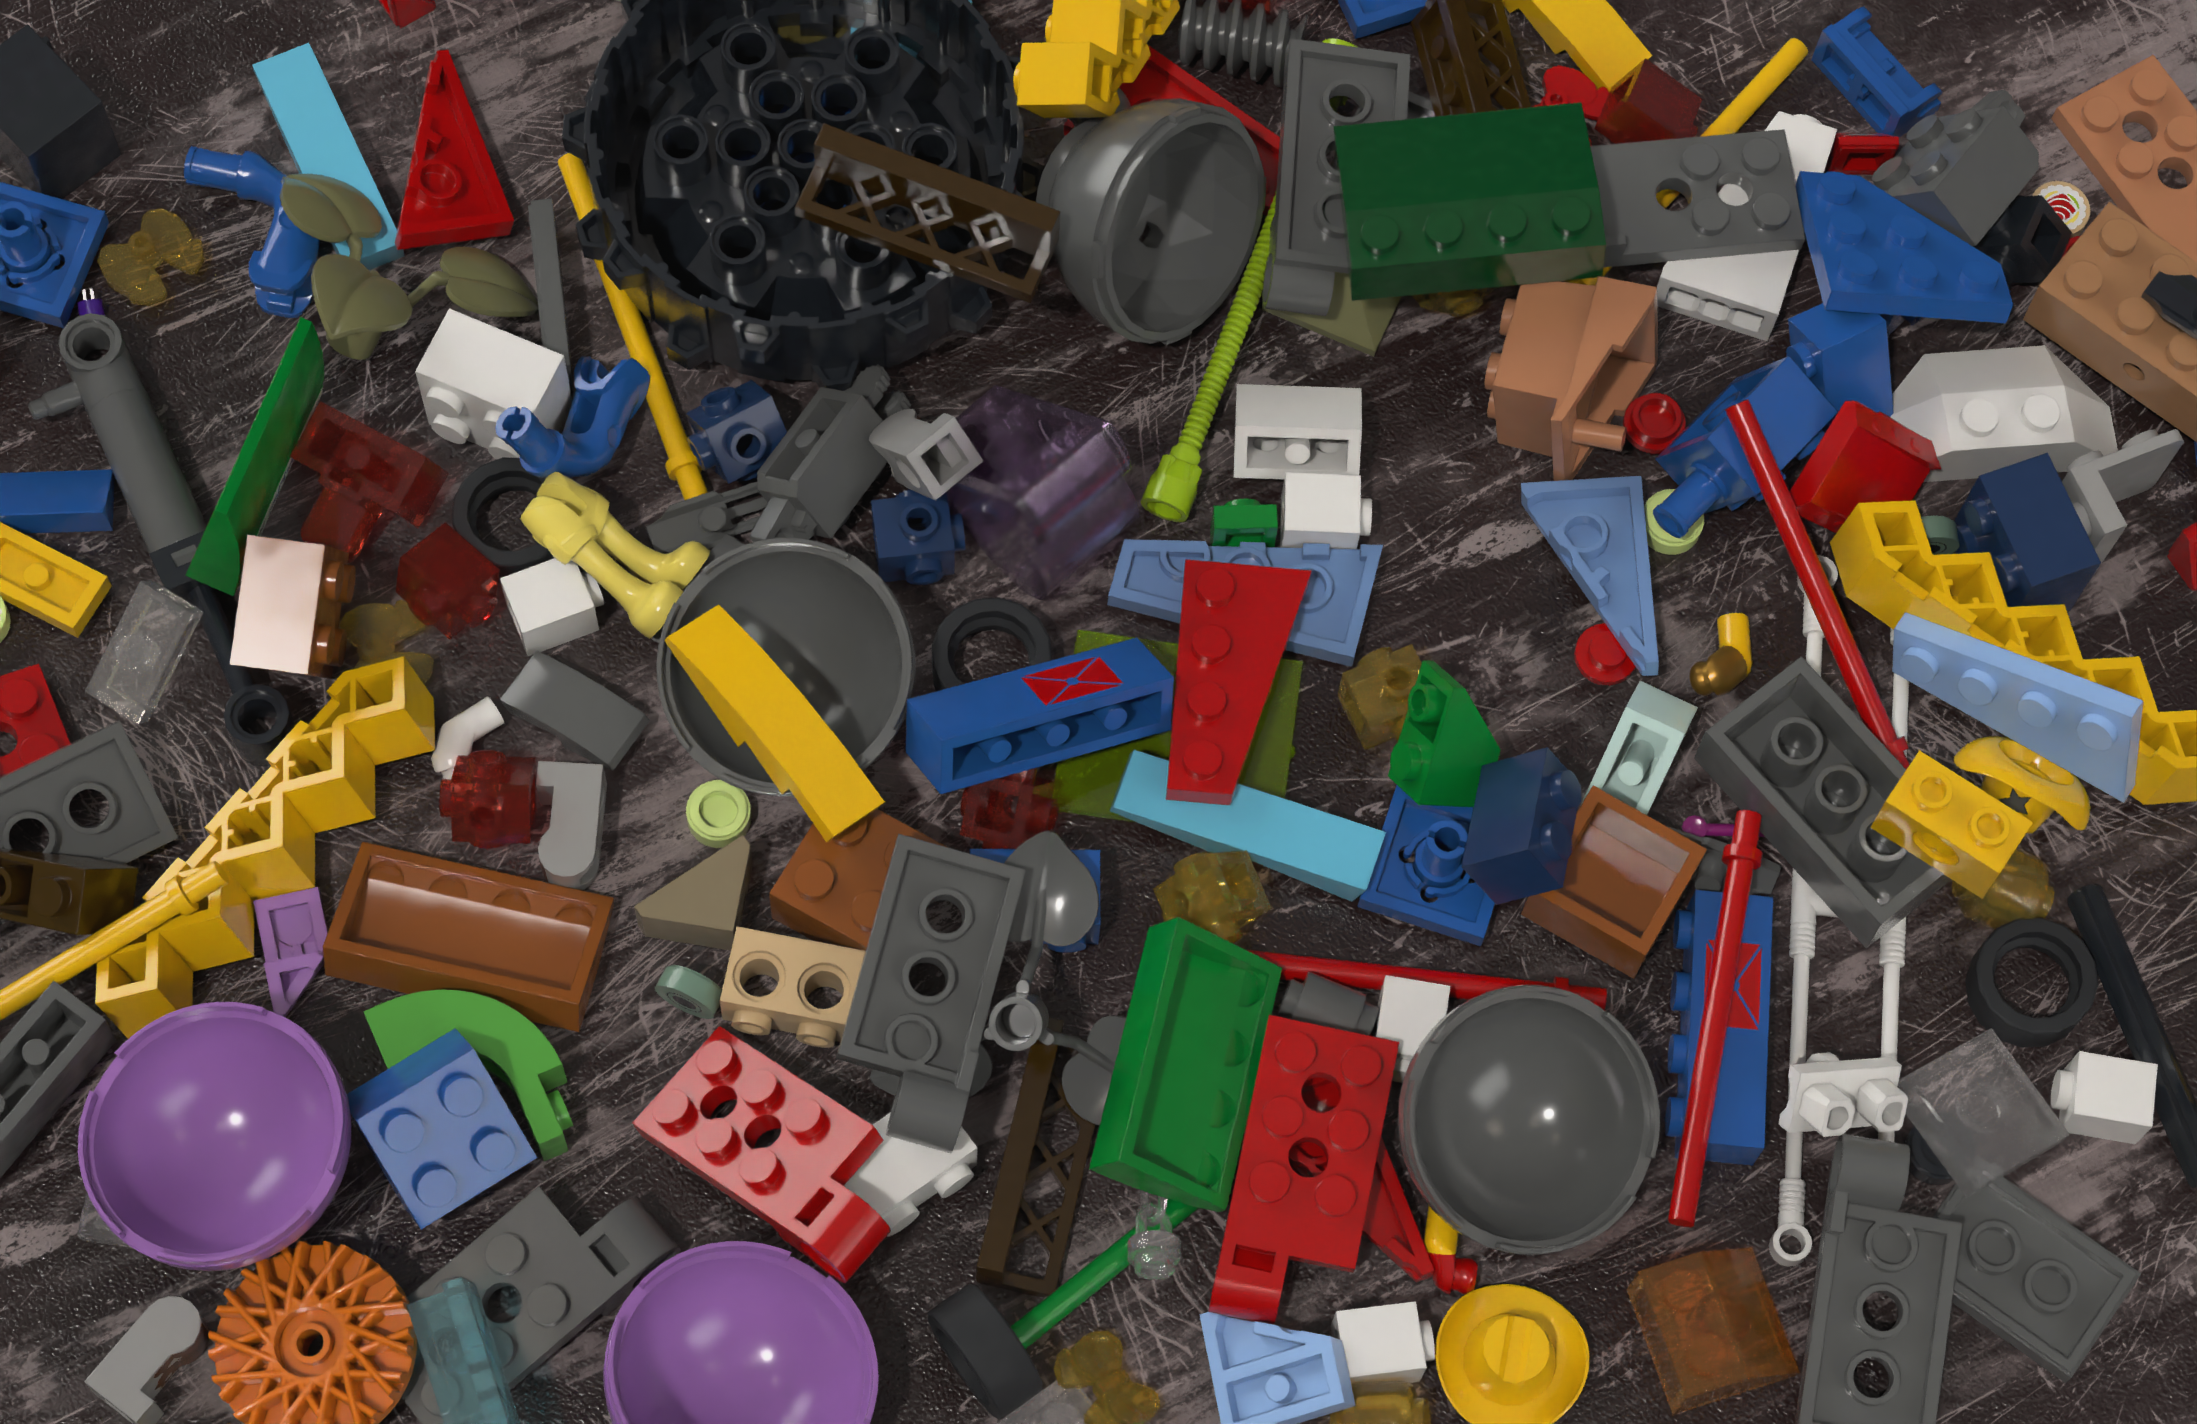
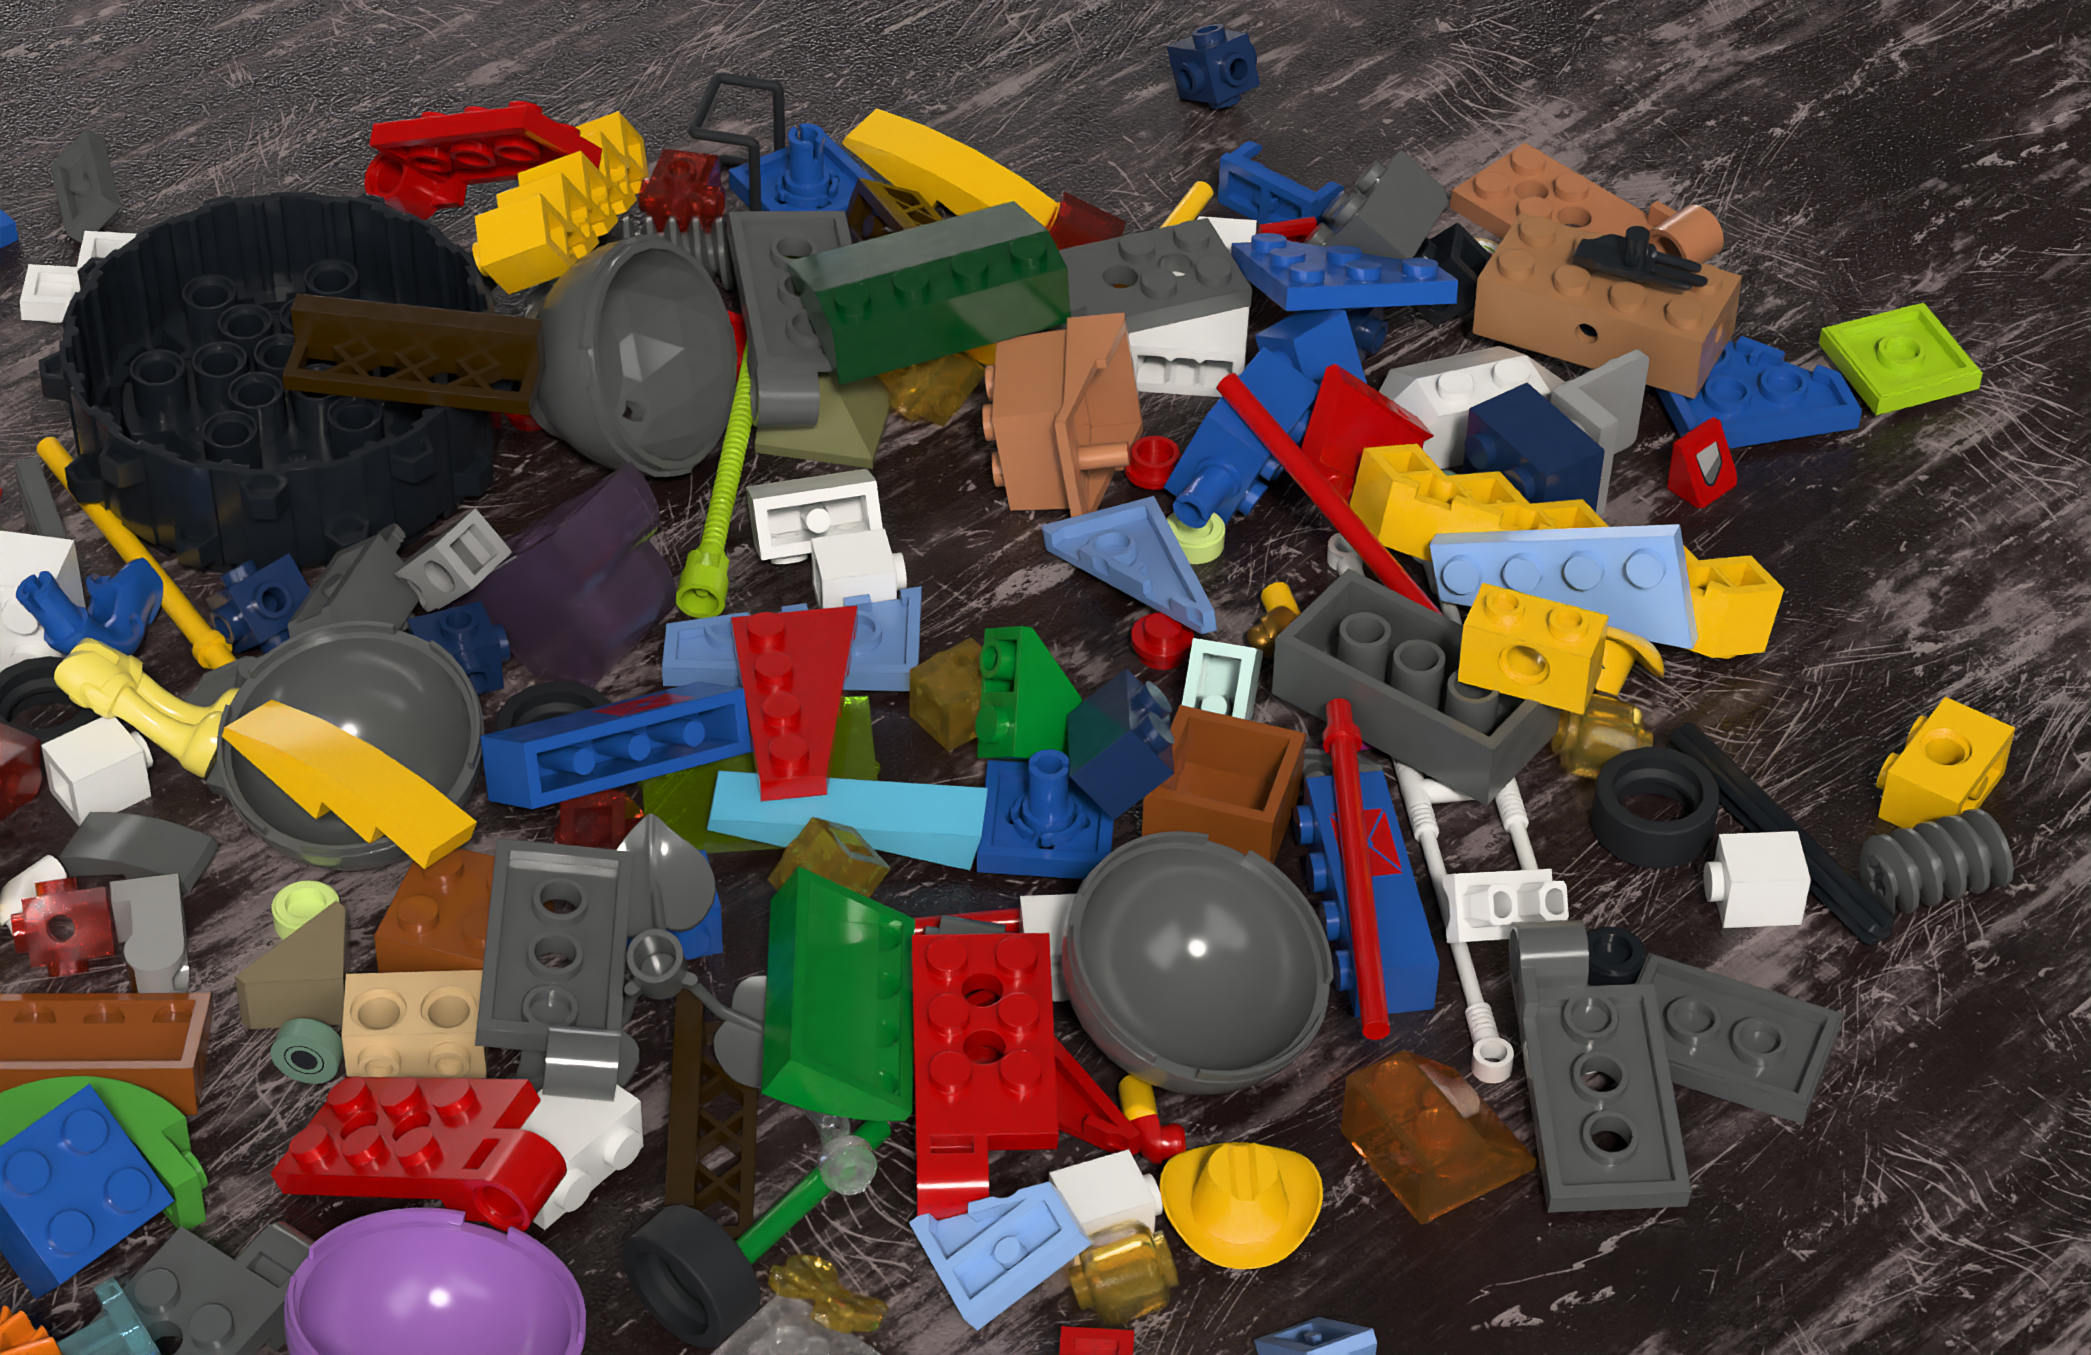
camera: 10 degrees left, 25 degrees down
green plate [1210,498,1278,547] -> none
clear tile [1897,1028,2070,1198] -> none

